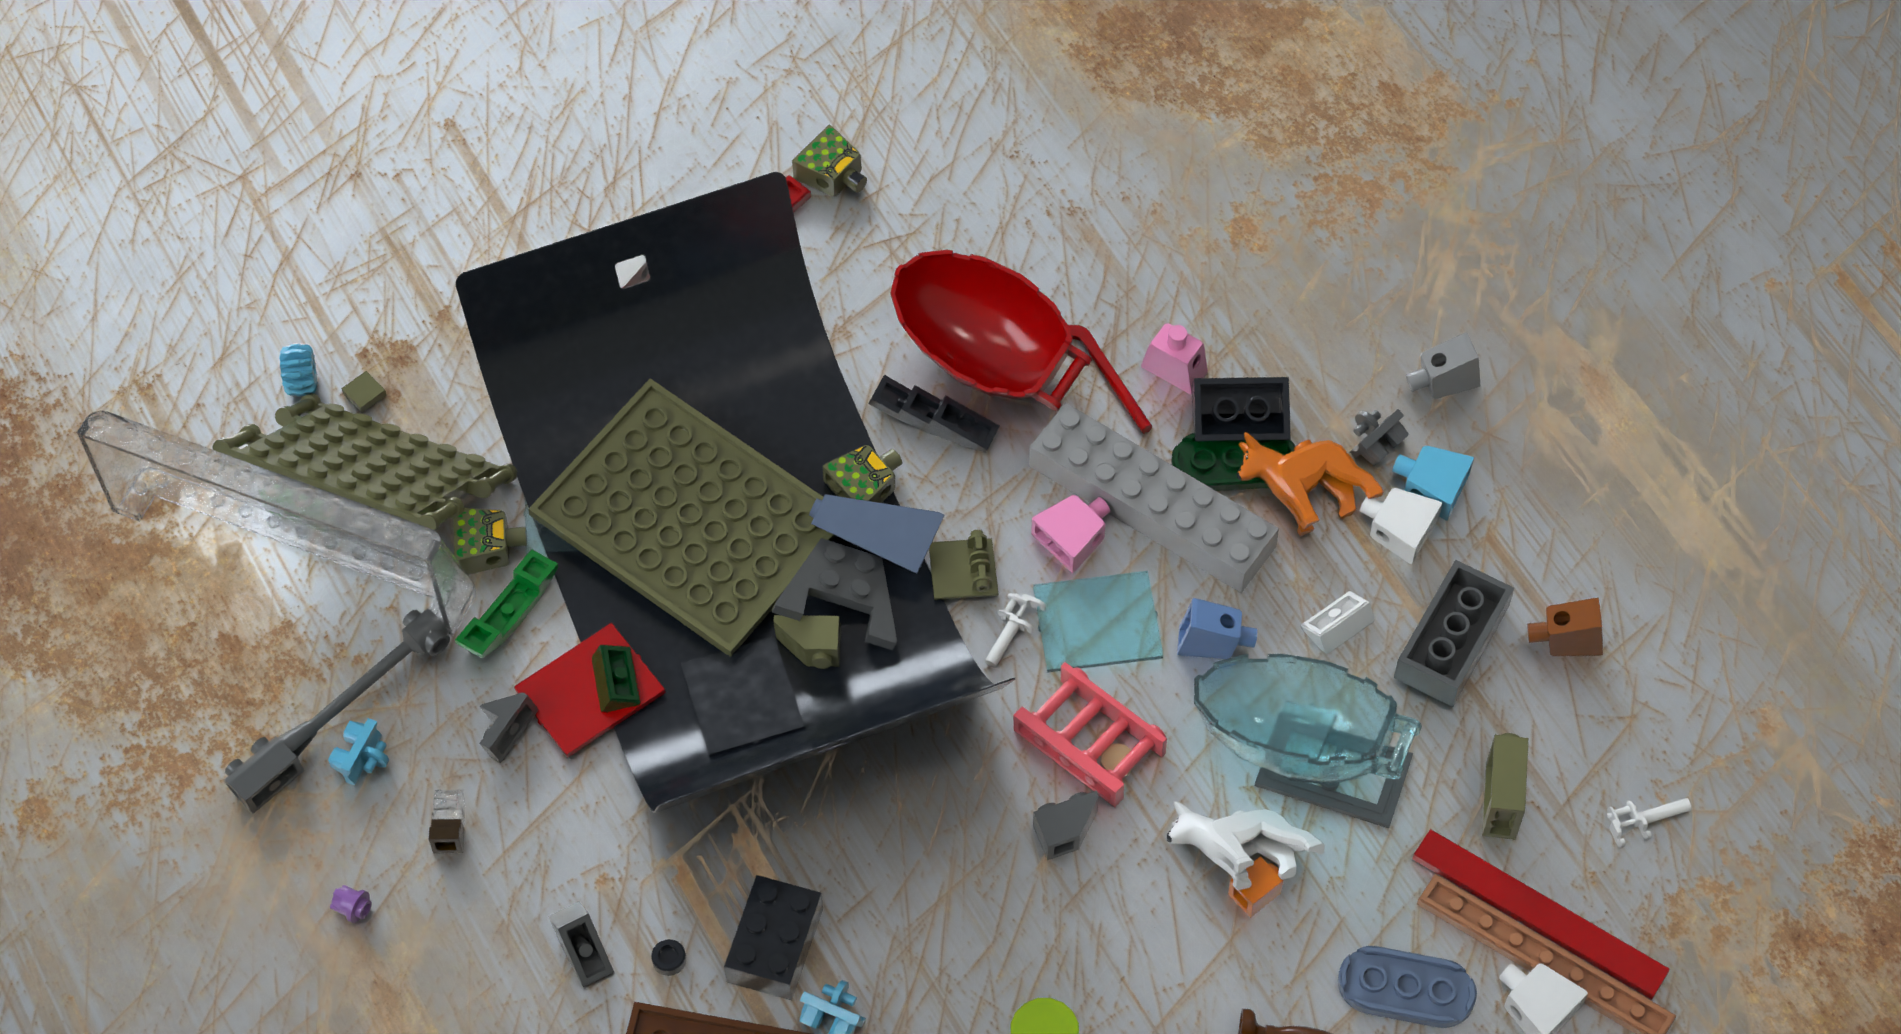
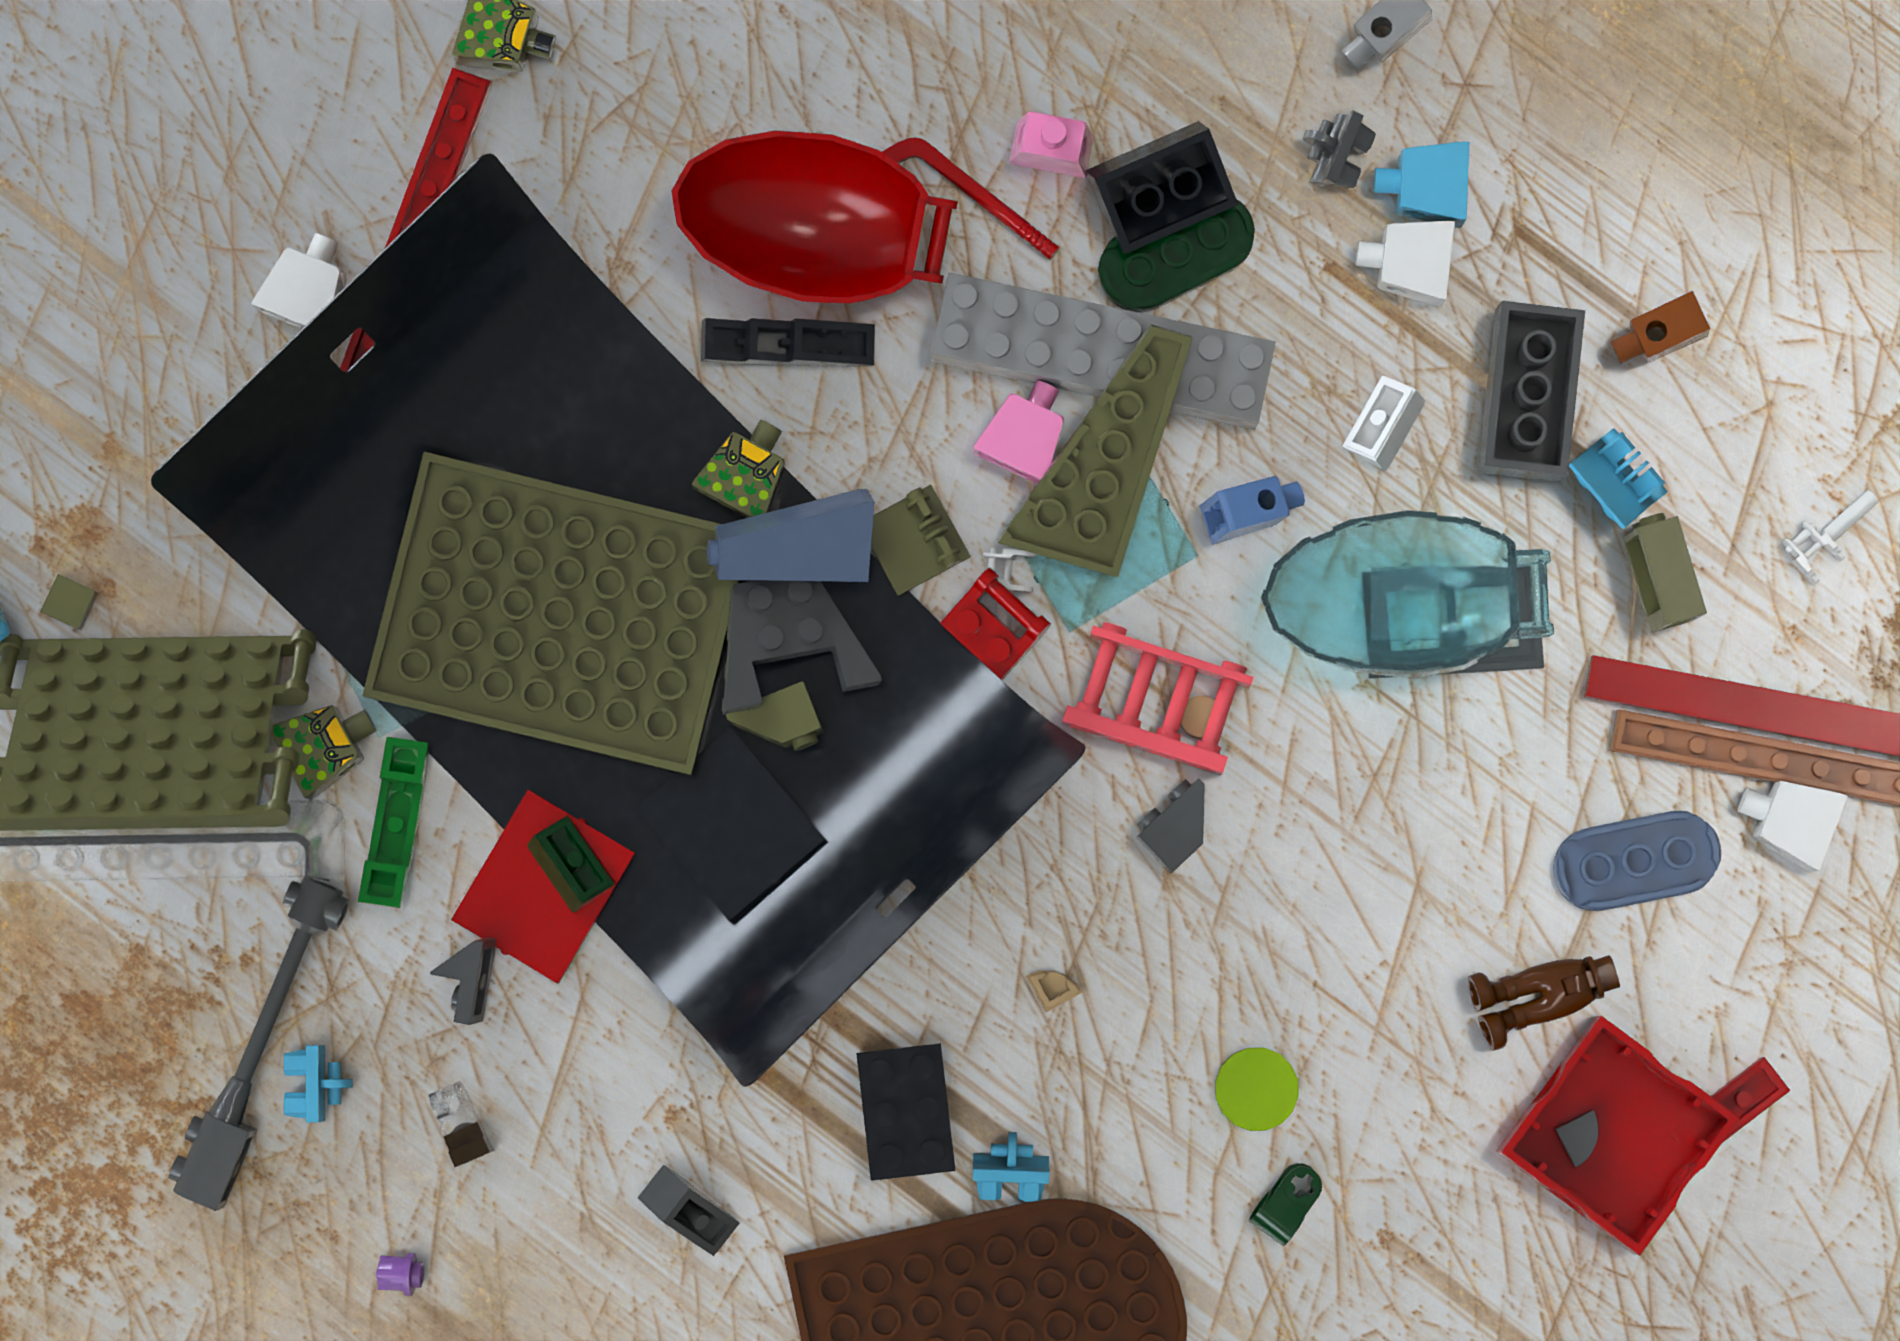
camera: 25 degrees left, 25 degrees up
black tile [651,939,686,976] -> none
white animal [1167,801,1325,890] -> none
orange brick [1228,856,1283,918] -> none
orange animal [1236,432,1384,536] -> none
none -> red plate [940,568,1051,680]
none -> olive wing [997,324,1193,577]
none -> tan tile [1026,971,1083,1012]
none -> medium azure hinge [1568,428,1668,529]

